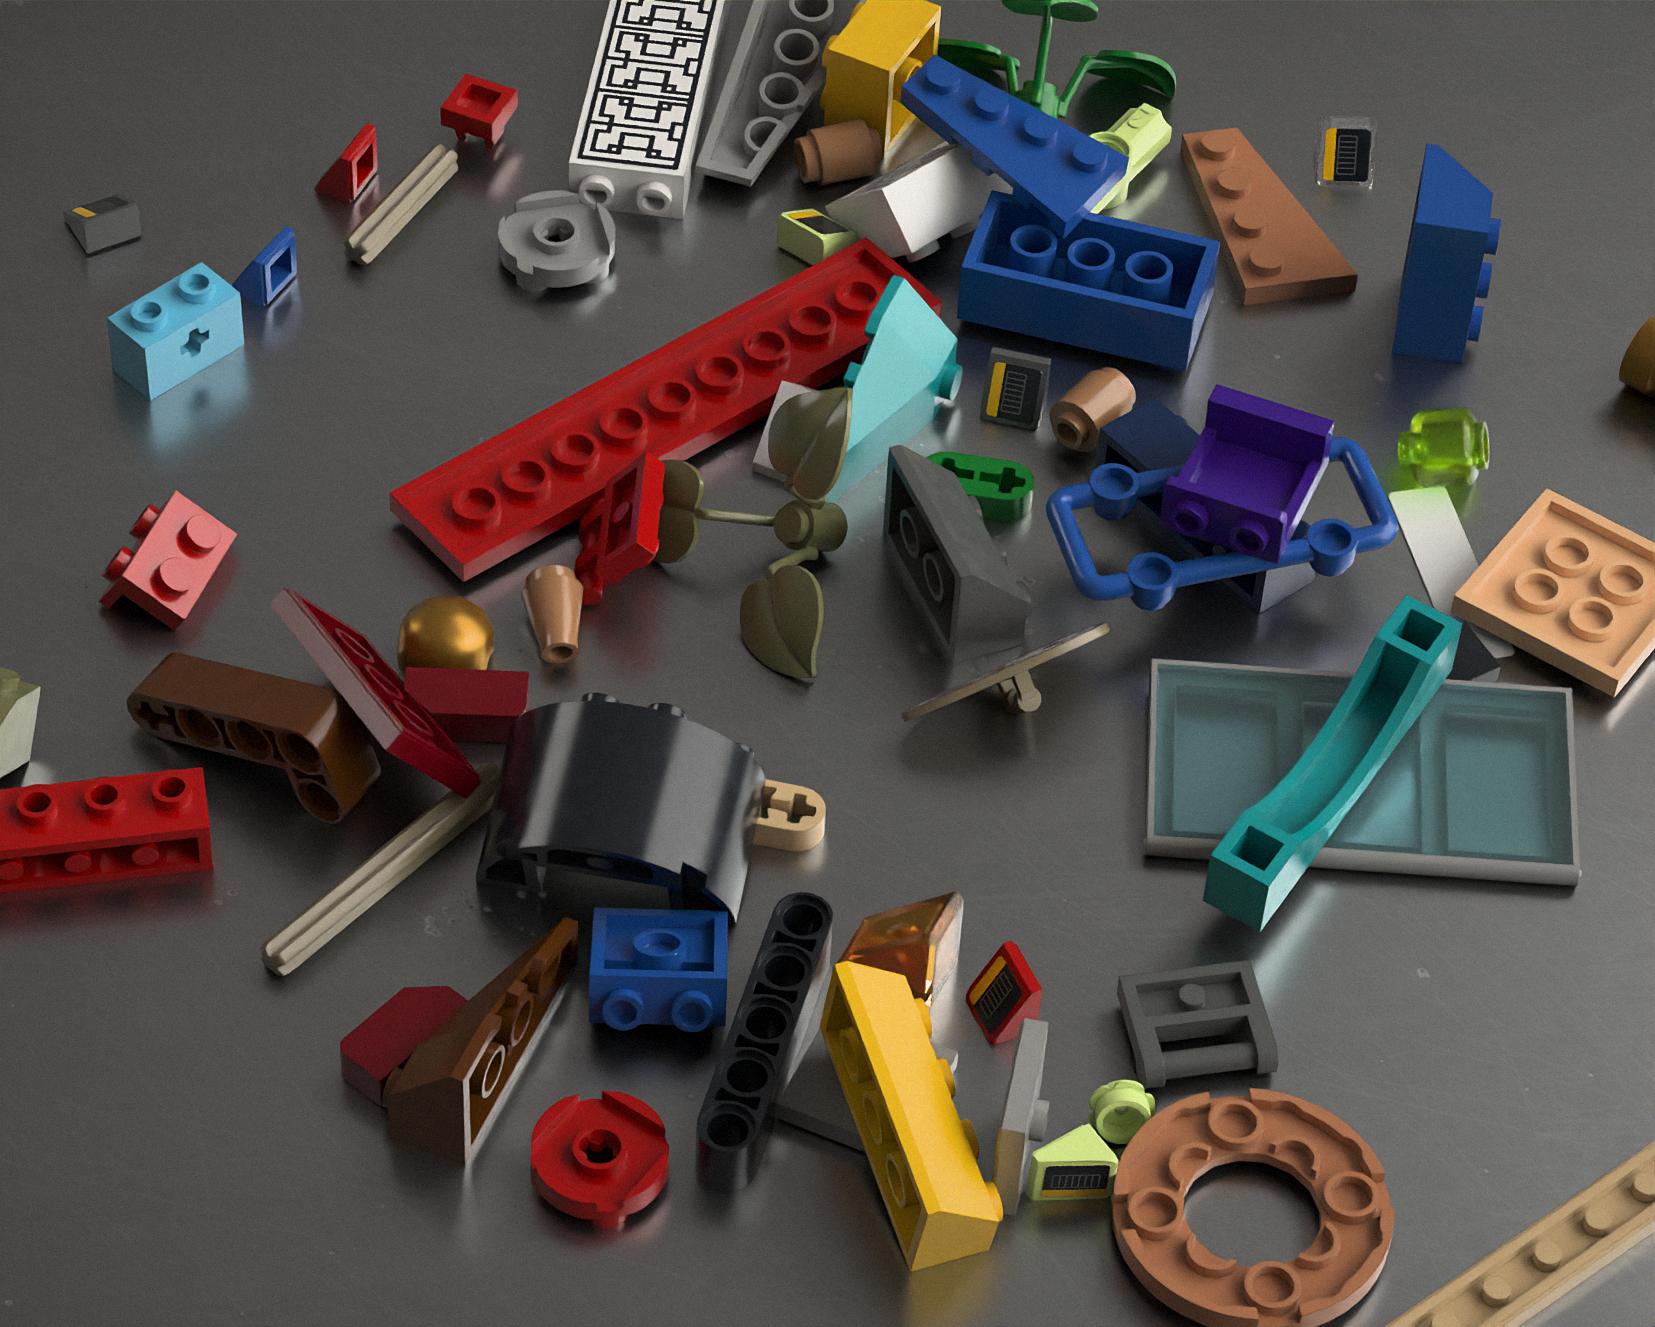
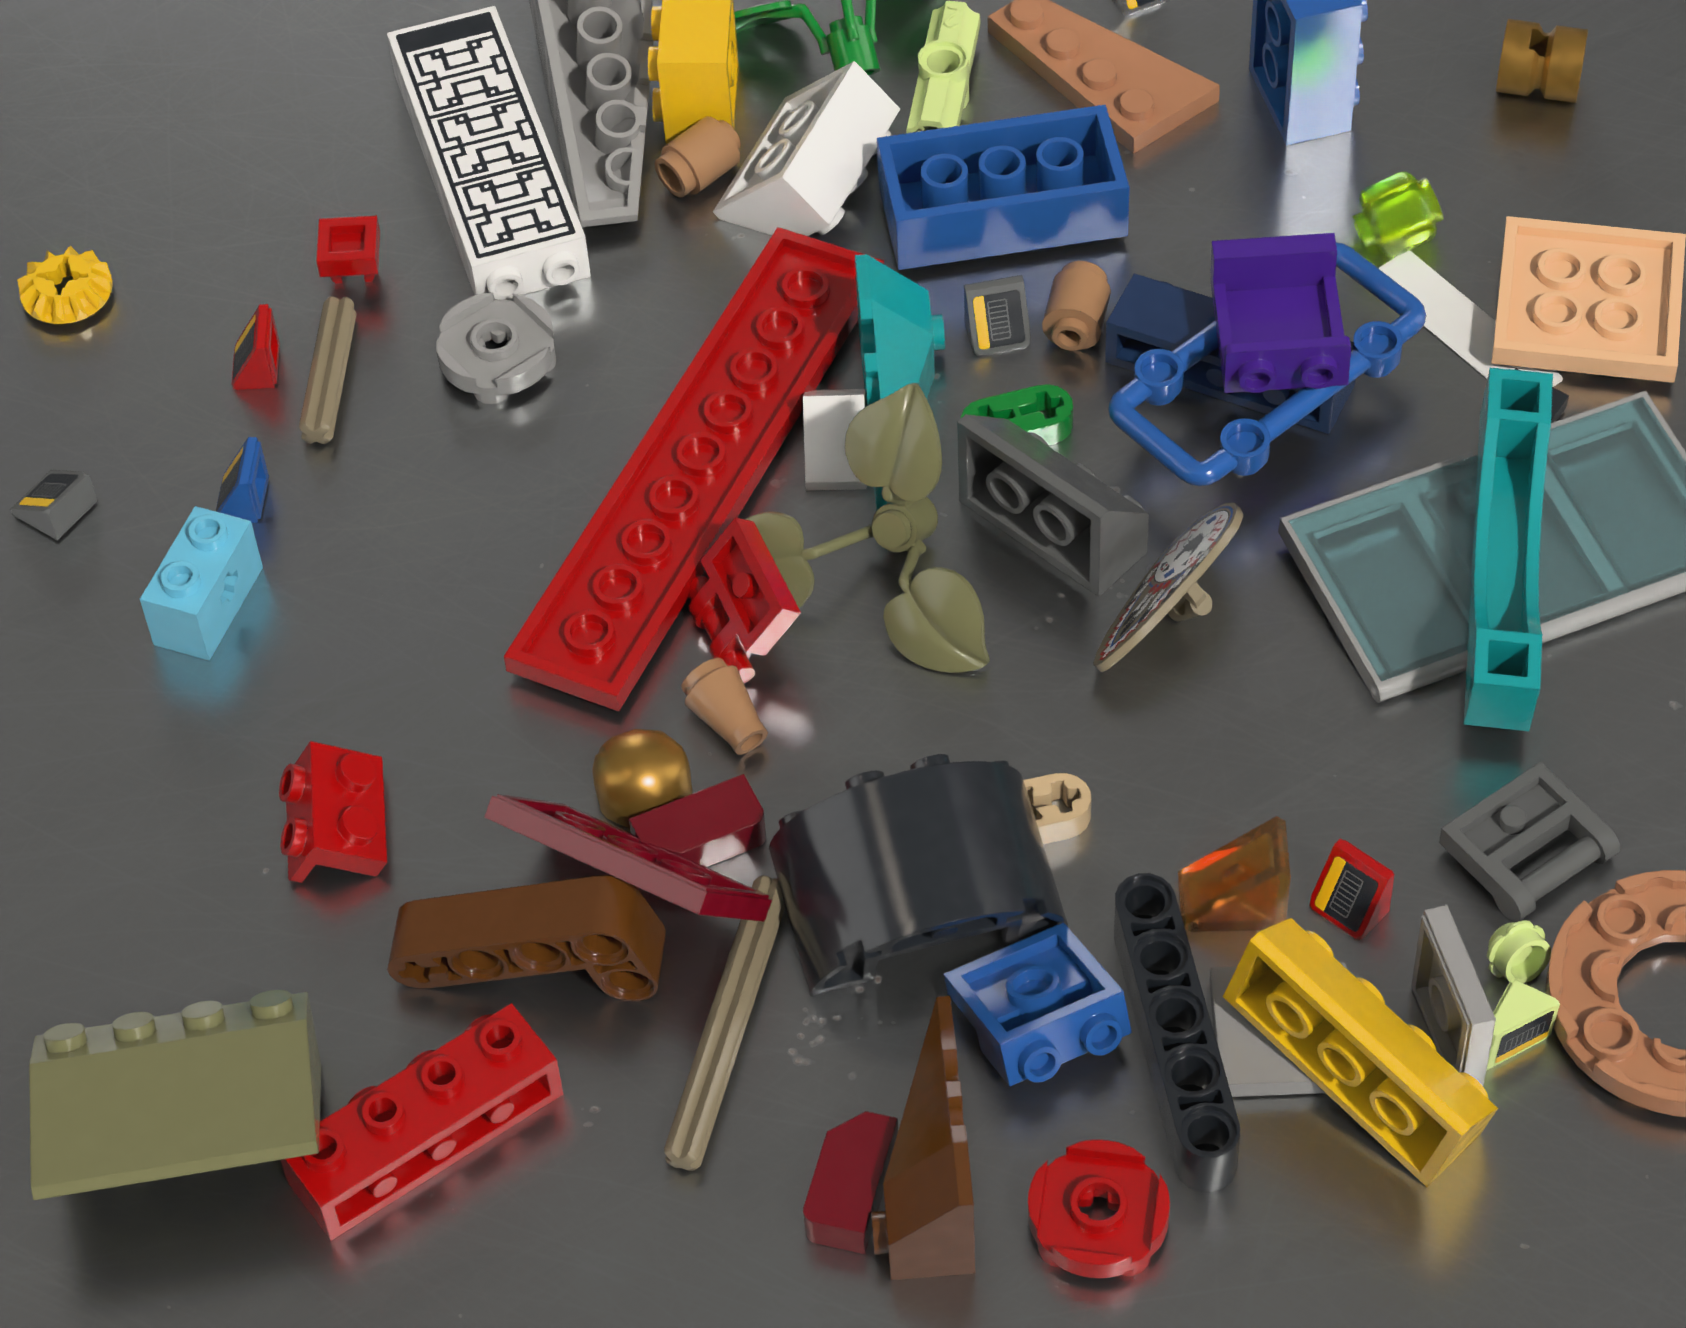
camera: 20 degrees left, 5 degrees up
yellowish green slope [776,208,858,265] -> none
blue wing [900,55,1129,239] -> none
none -> yellow gear [17,245,113,324]

